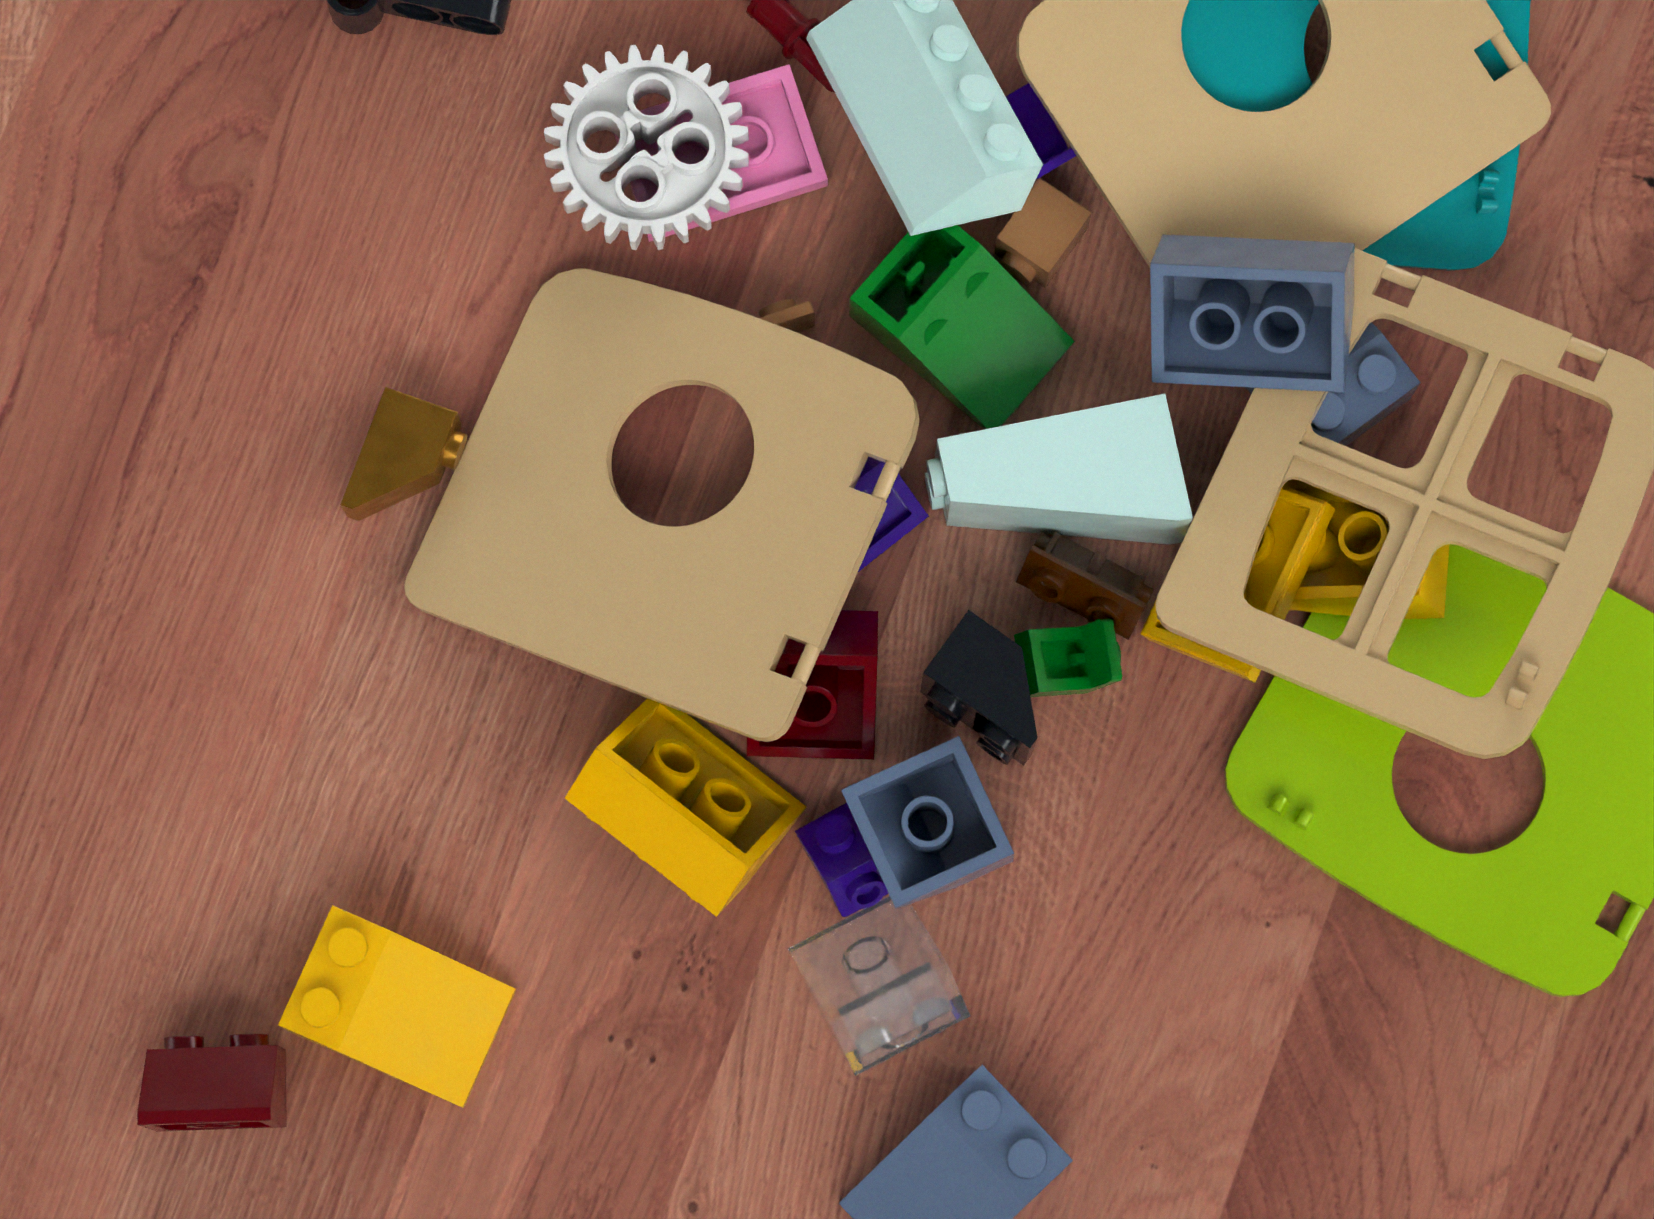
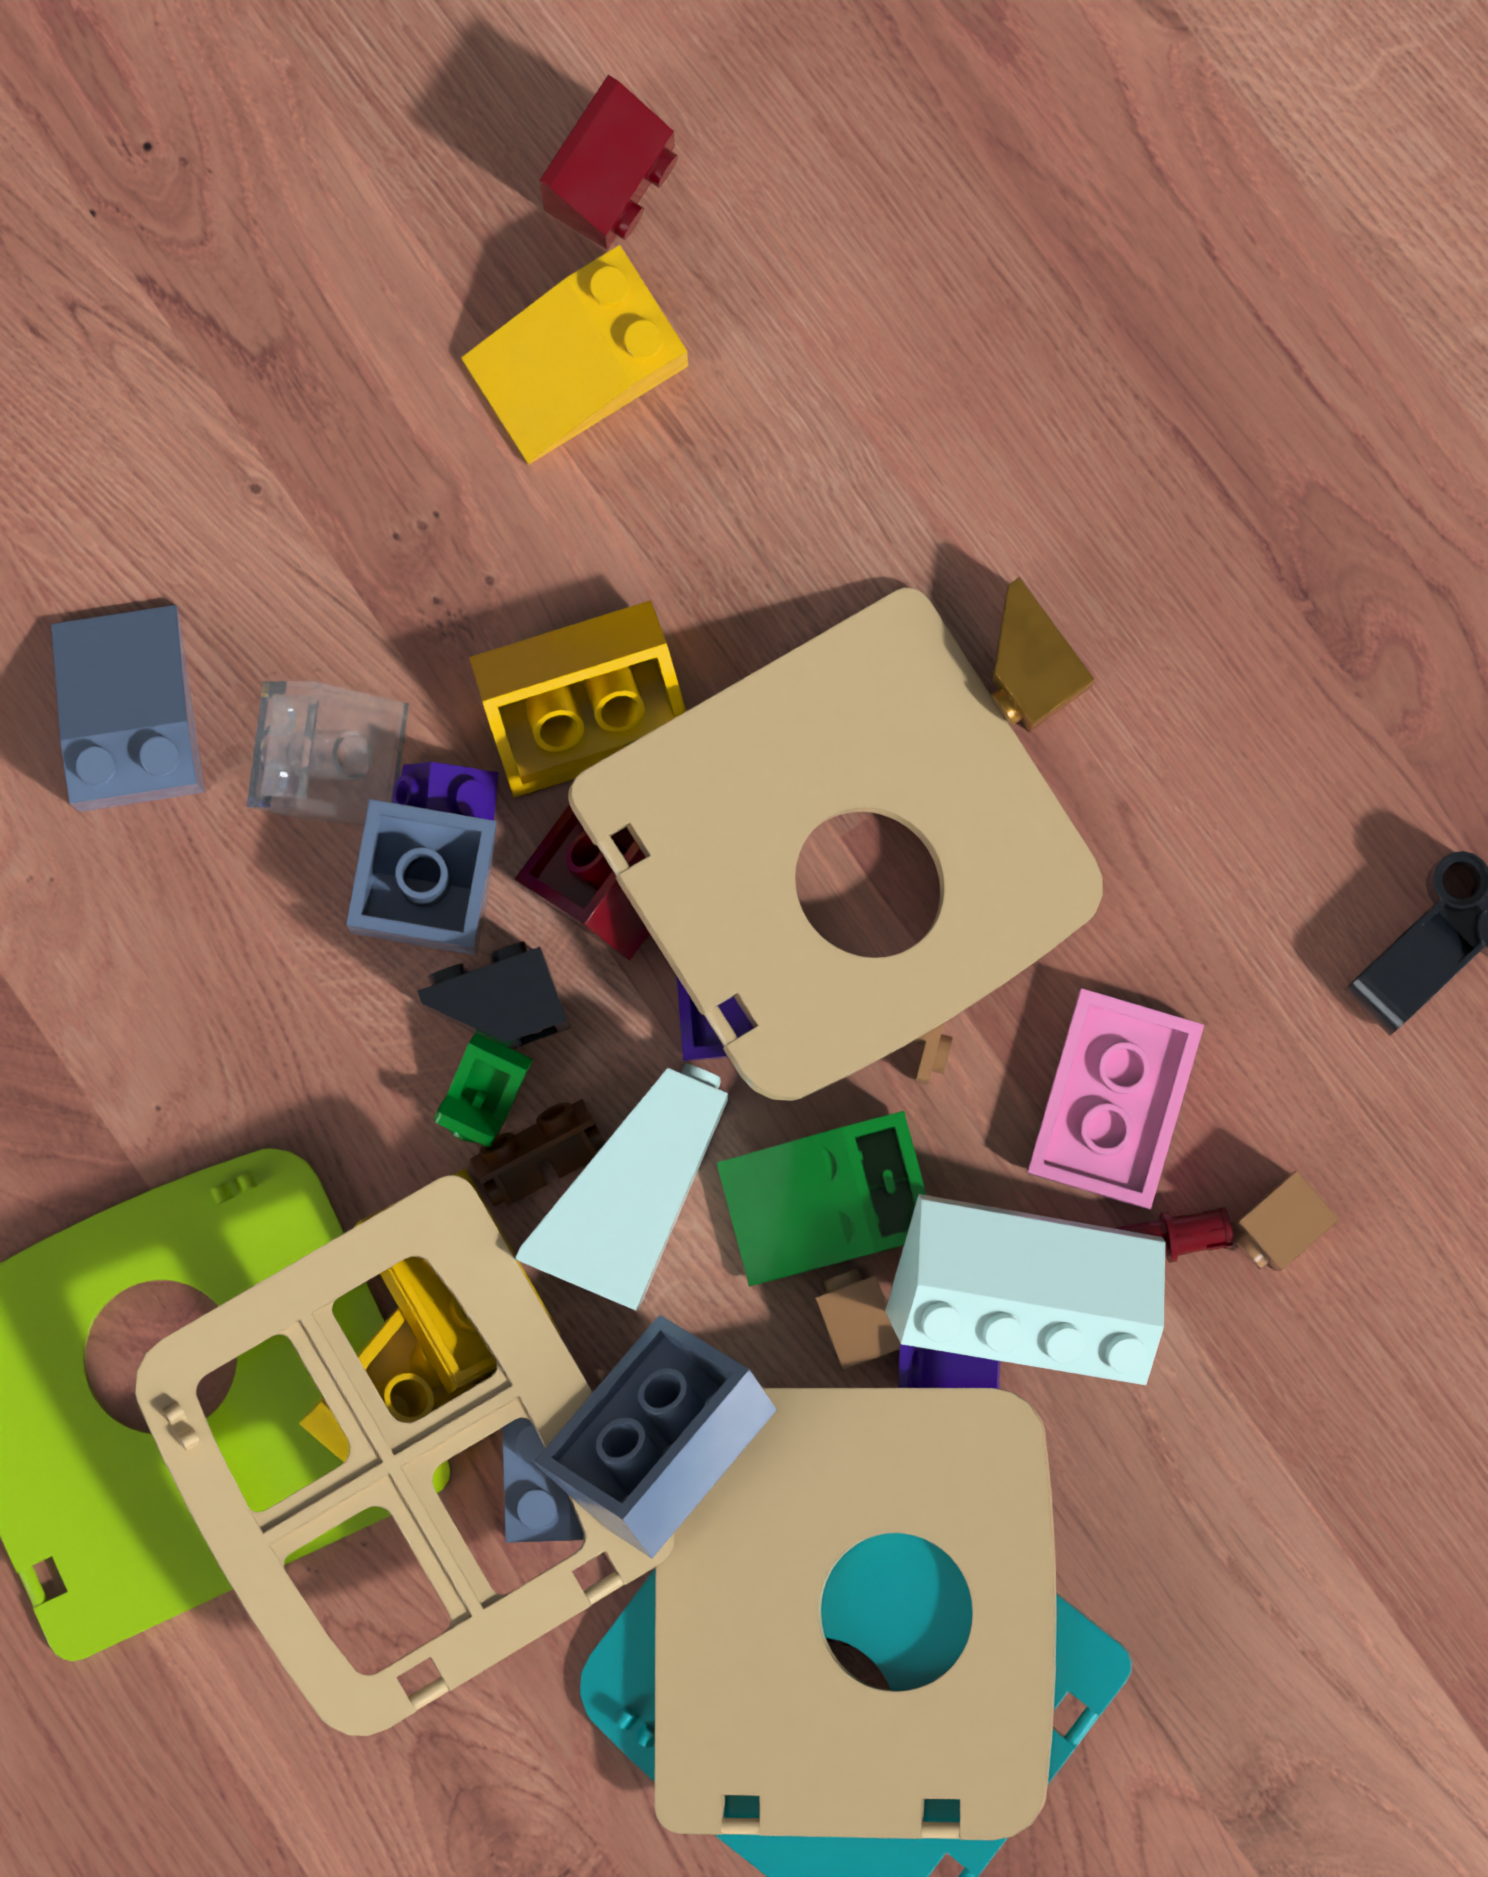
camera: 125 degrees right, 5 degrees up
white gear [544,44,749,250] -> none

